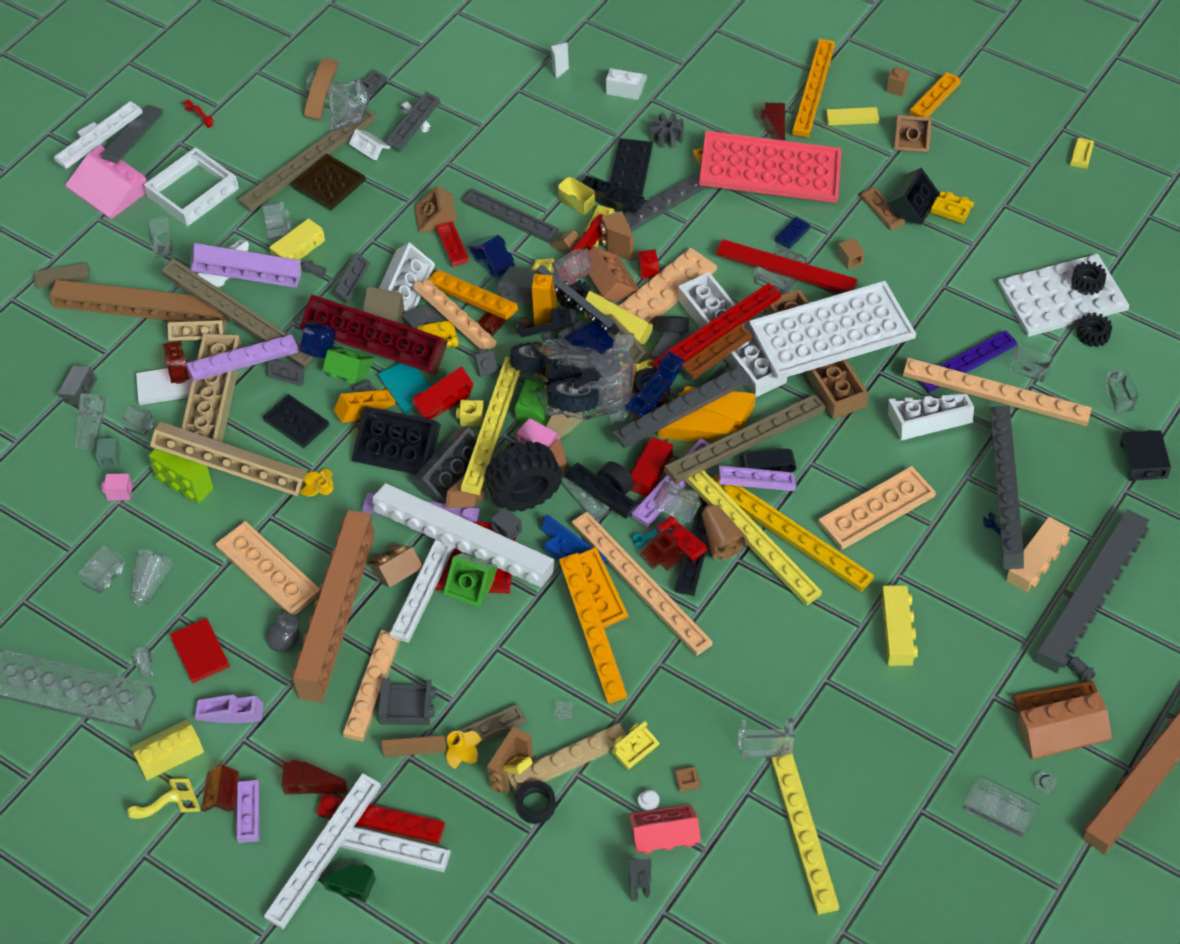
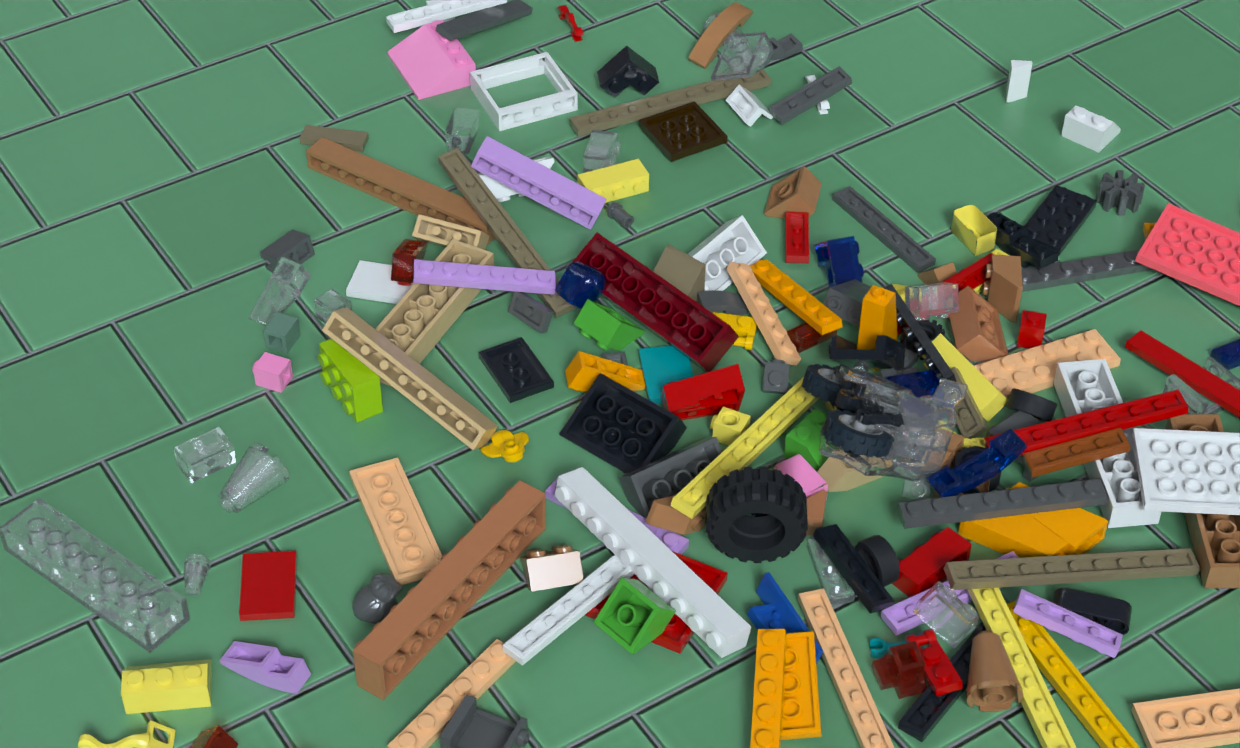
camera: 20 degrees right, 10 degrees down
dark grey plate [332,252,370,304] -> none
dark grey brick [491,507,522,540] -> none
none -> black brick [597,46,659,97]

